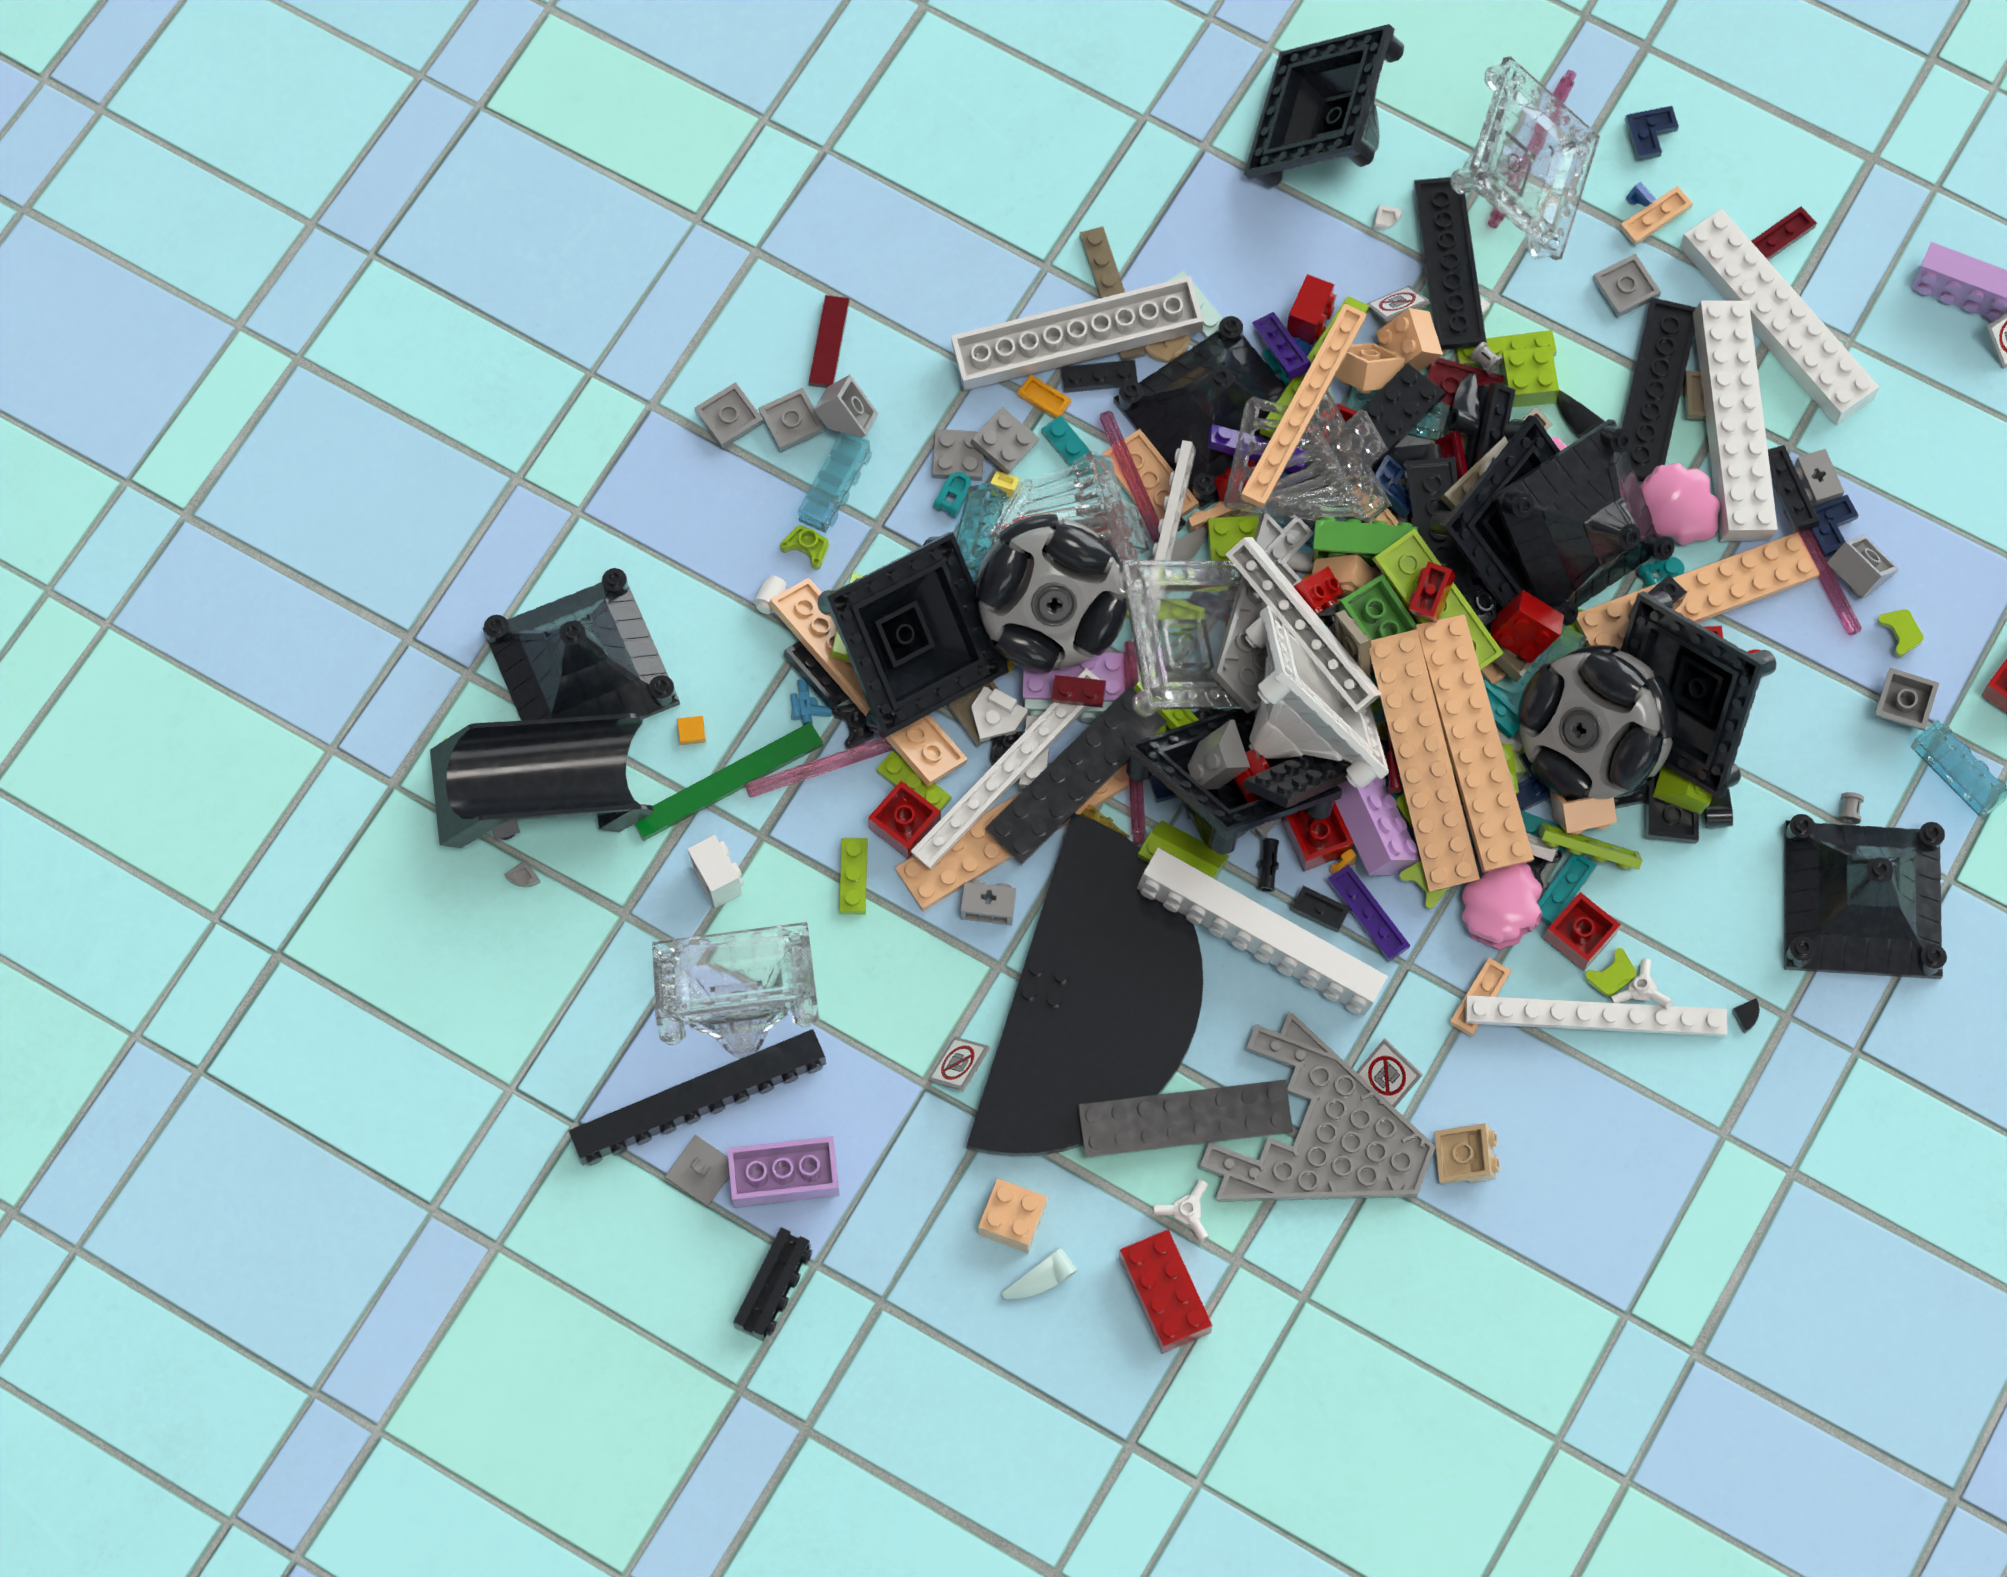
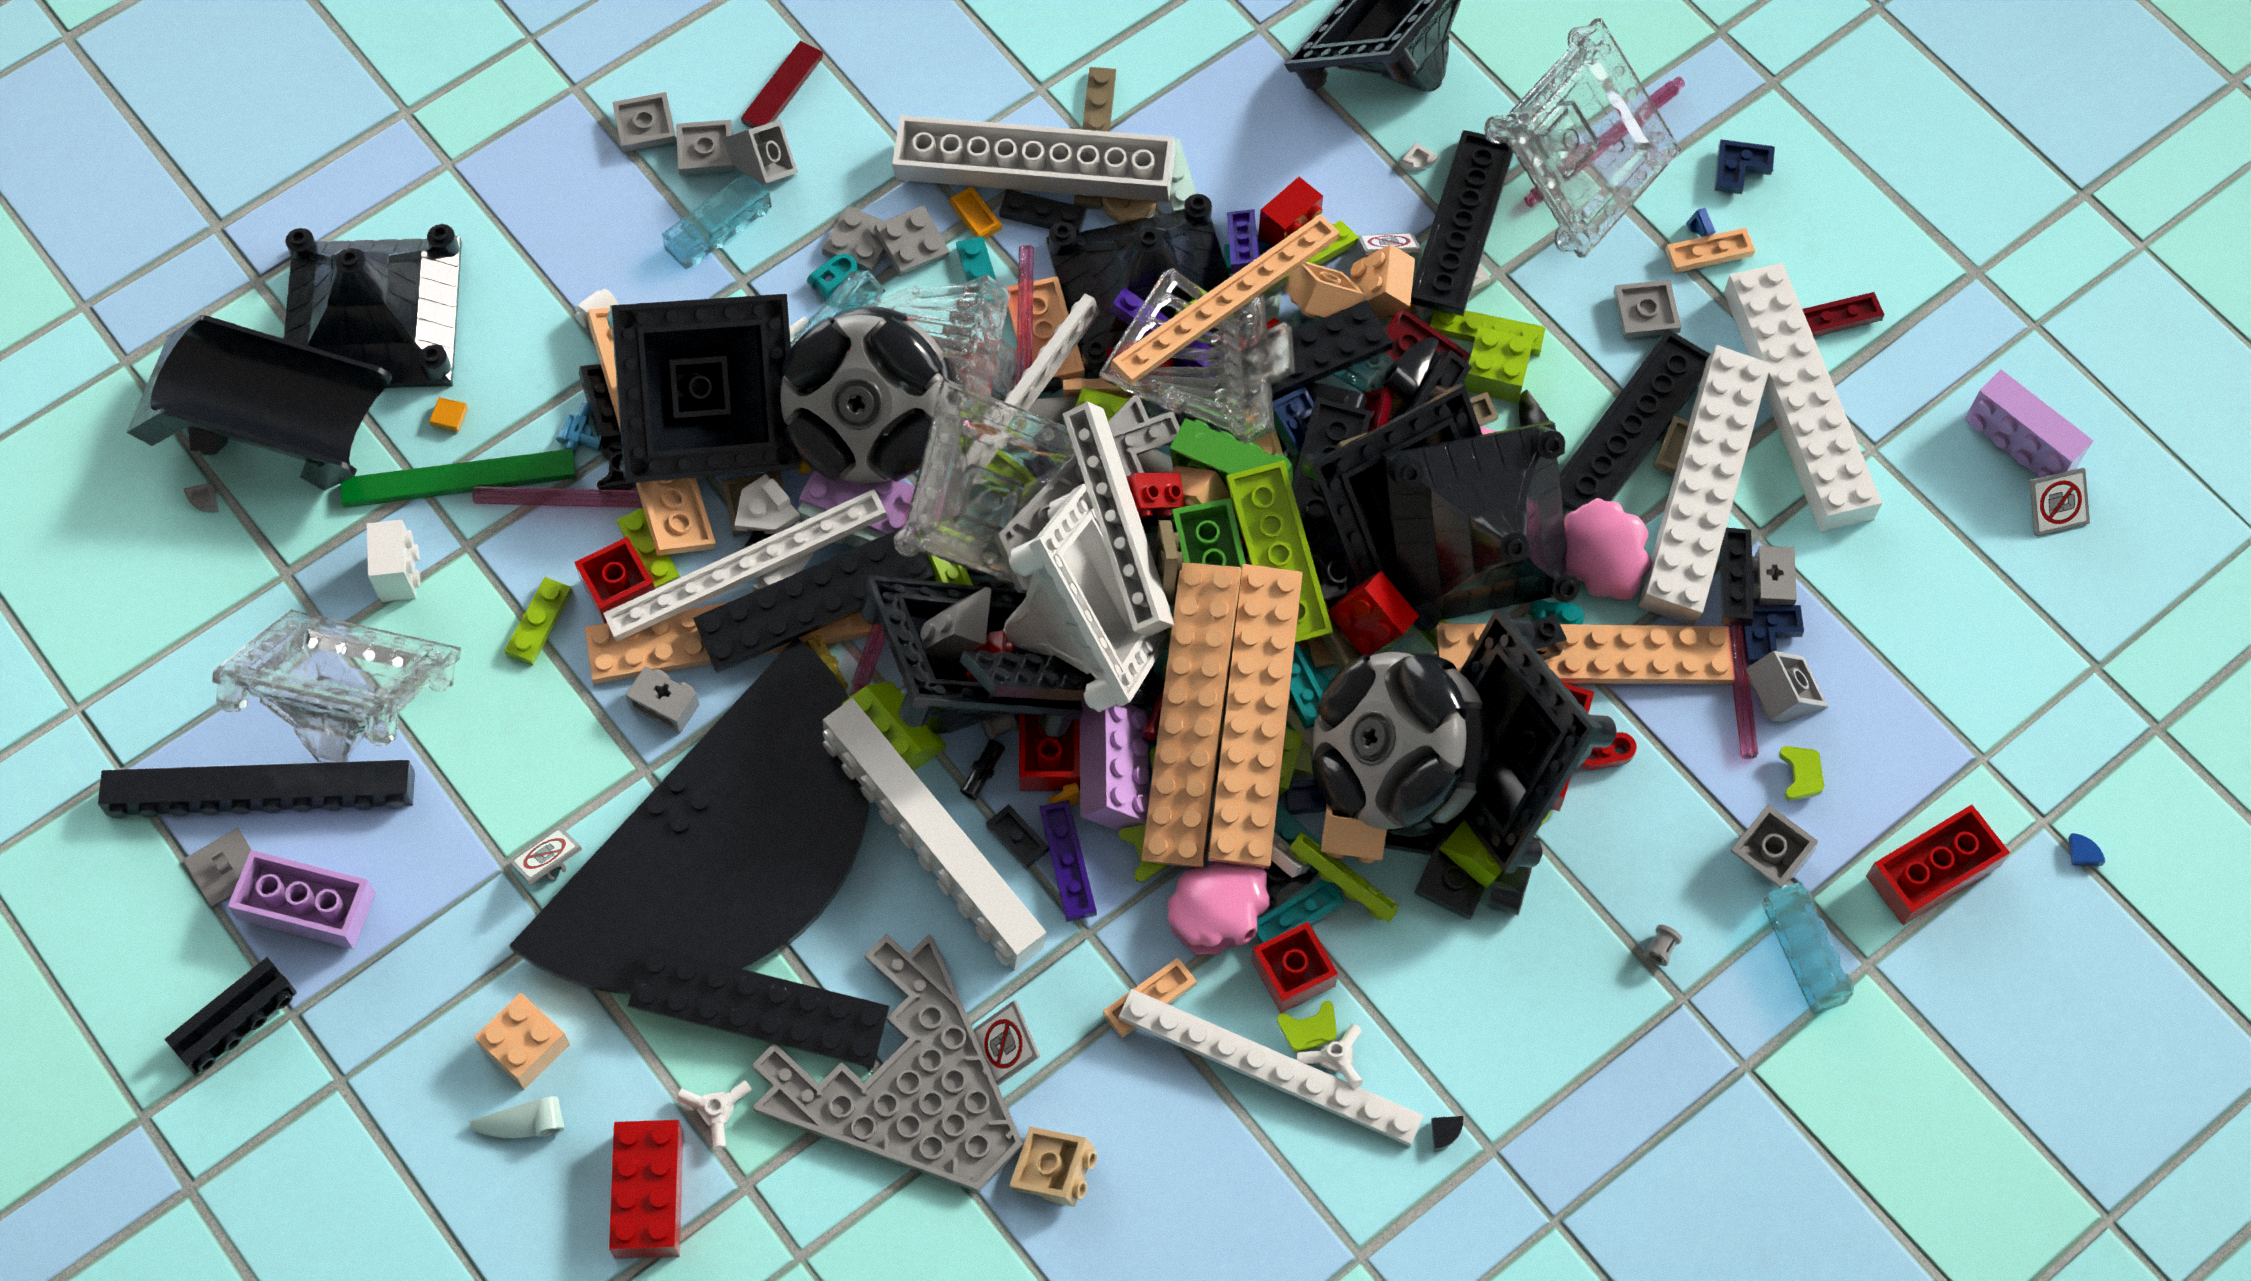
camera: 20 degrees right, 5 degrees down
lime piece [780,525,829,570] -> none
light yellow plate [989,471,1020,498] -> none
dark red plate [1051,675,1106,708] -> none
red brick [1408,561,1455,623] -> none
light grey bush [1470,342,1503,374] -> none
black piece [1784,814,1947,979] -> none

